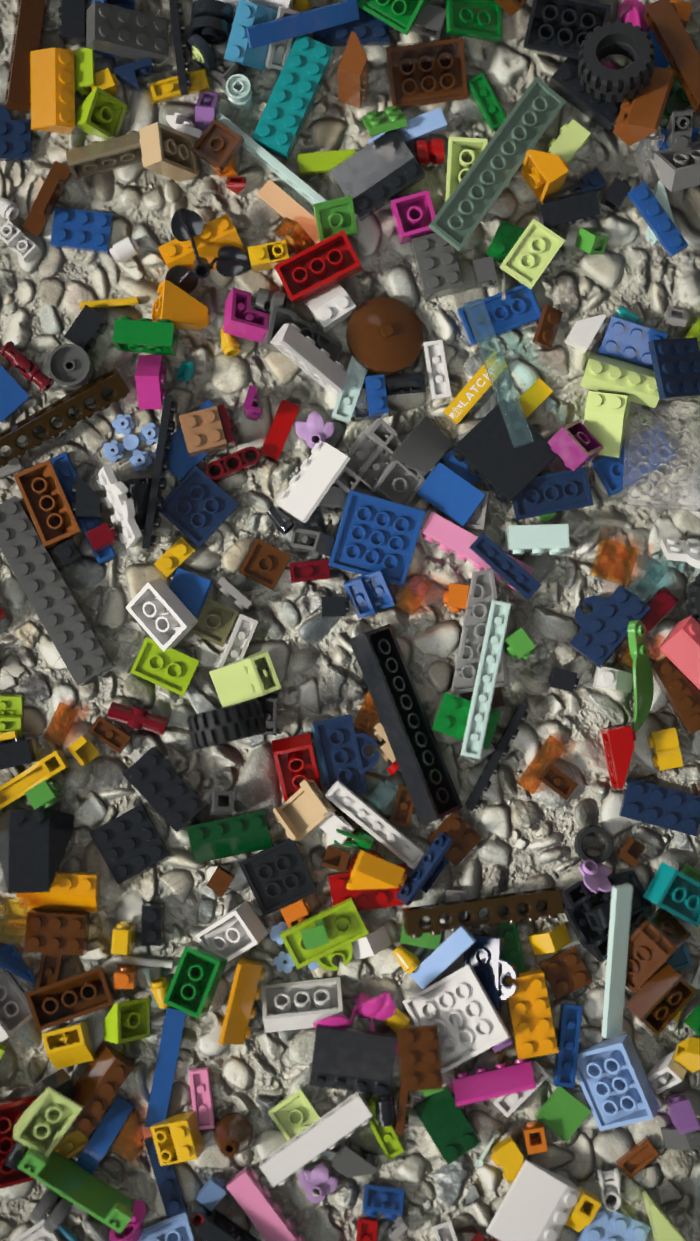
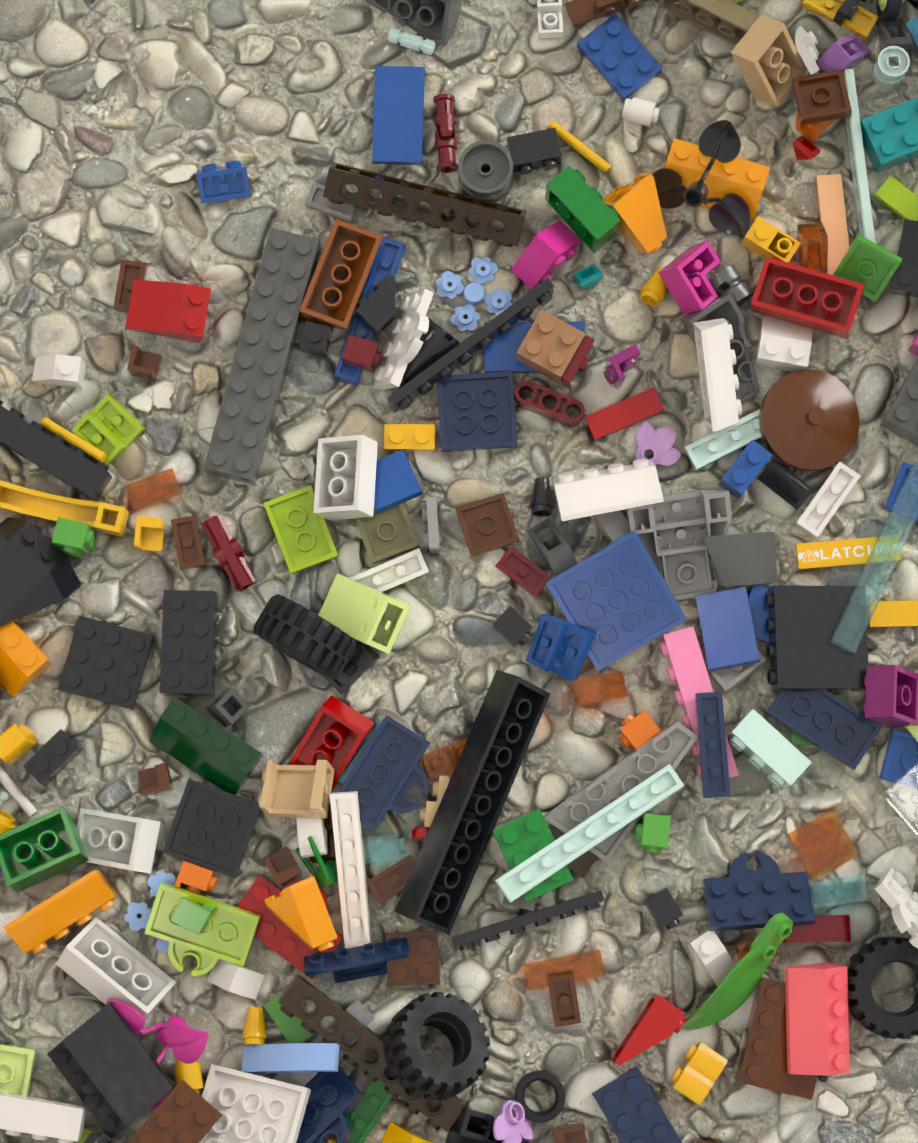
camera: 45 degrees right, 5 degrees down
none -> black tyre [383,992,490,1101]

